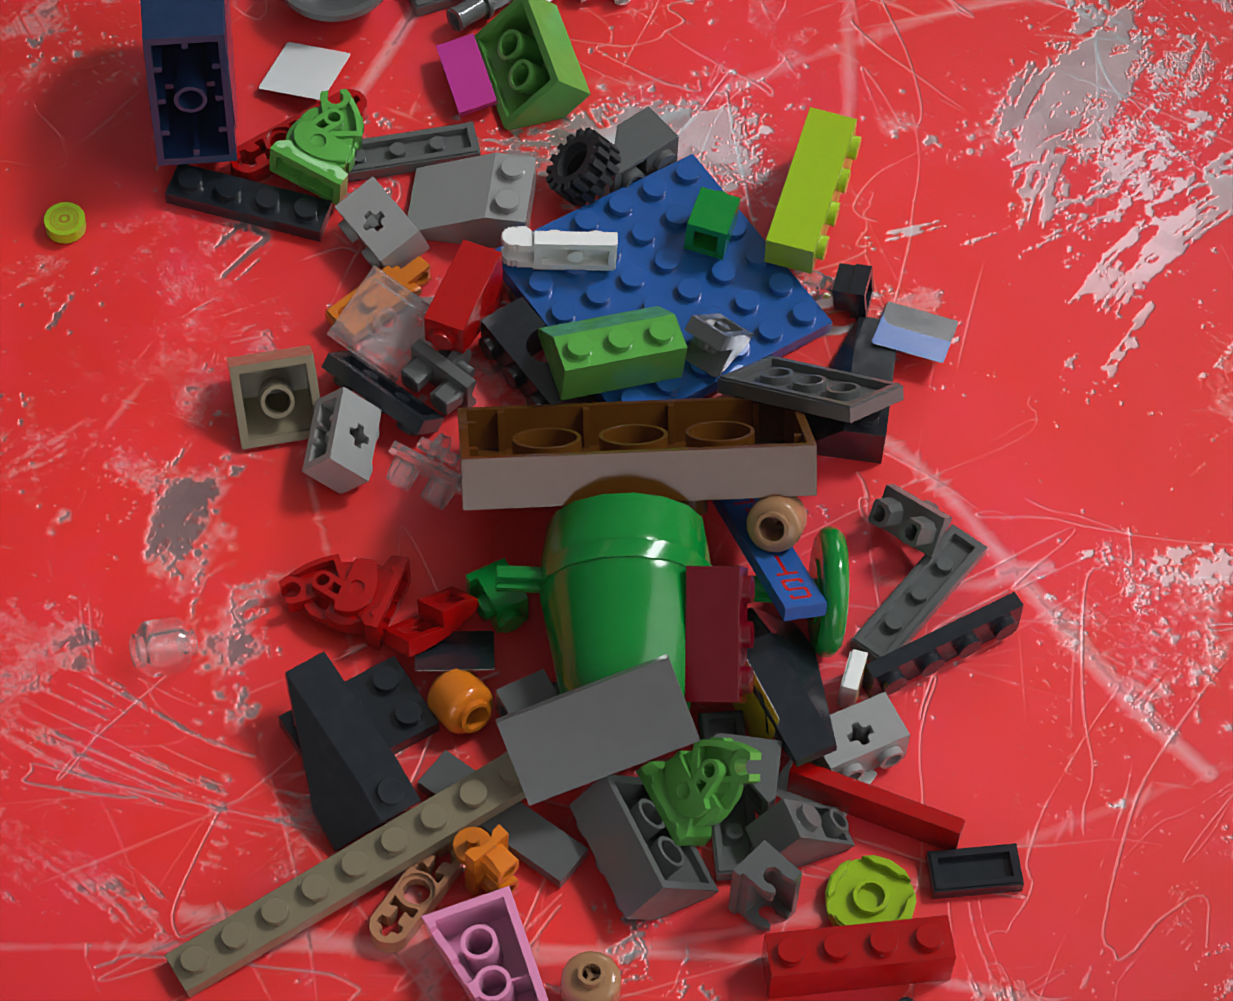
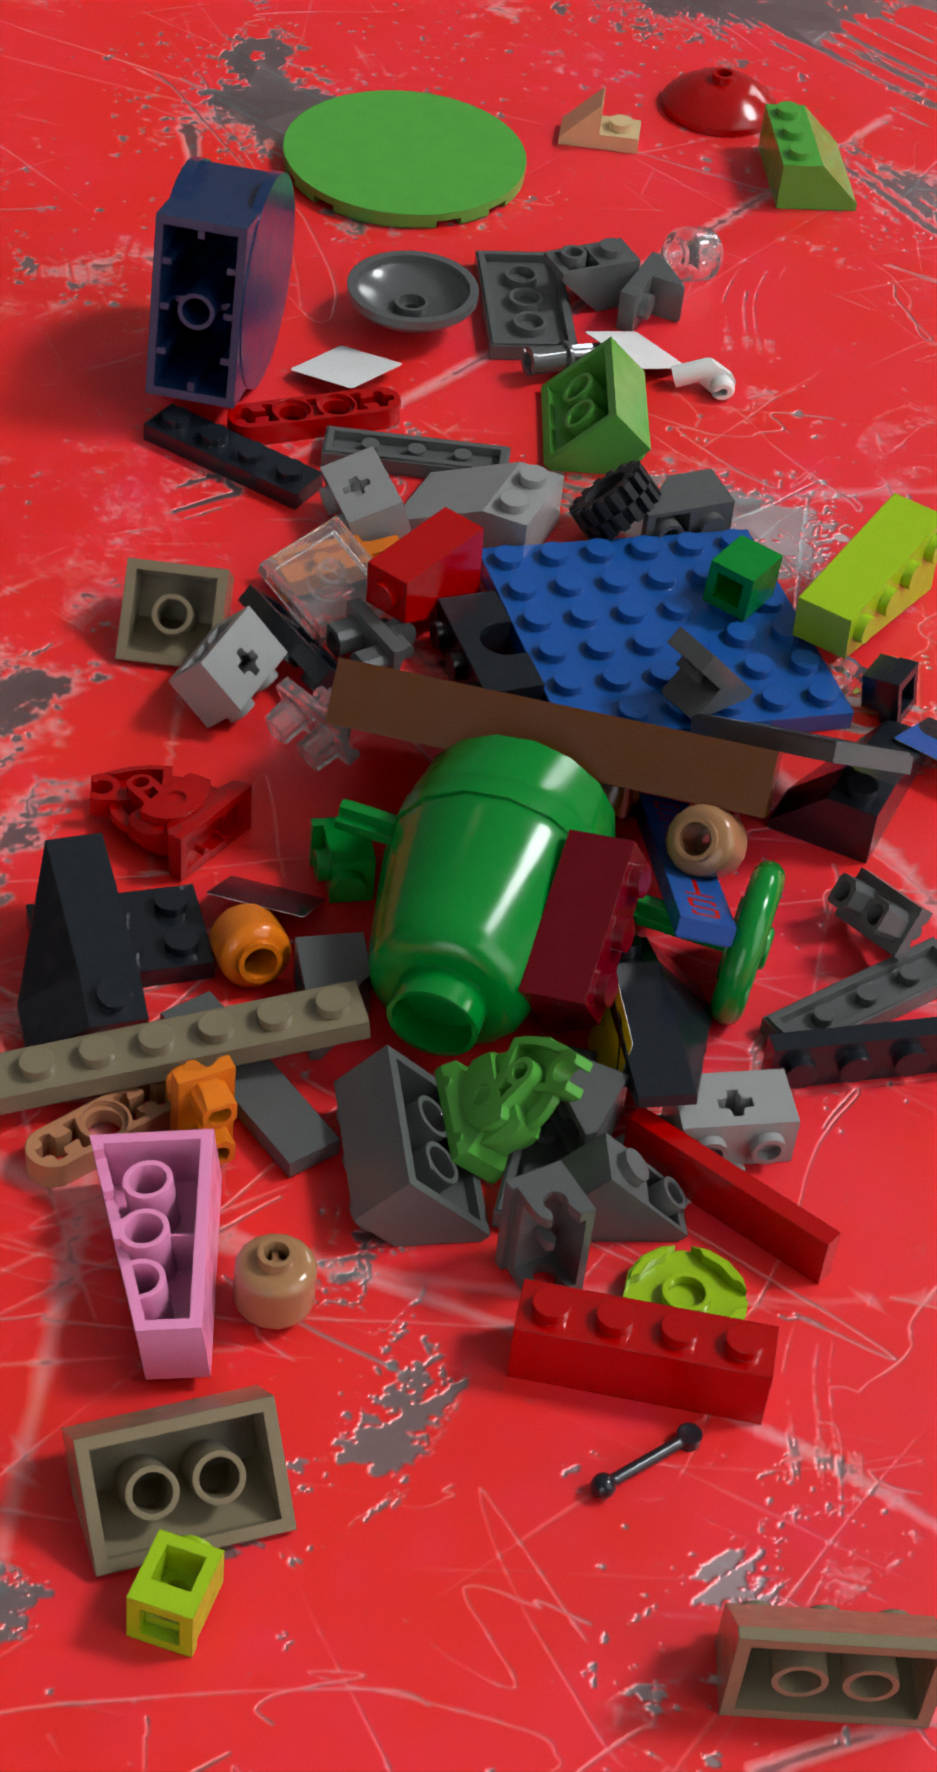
camera: 15 degrees right, 15 degrees down
lime tile [44,202,86,244] -> none
bright green piece [269,89,364,205] -> none
red slope [383,586,479,657] -> none
dark pink slope [436,33,498,117] -> none
dark grey tile [496,654,700,806] -> none
white hinge [500,226,618,271] -> none
bright green slope [538,306,688,400] -> none
white tile [837,649,868,709] -> none
black tile [925,843,1024,899] -> none

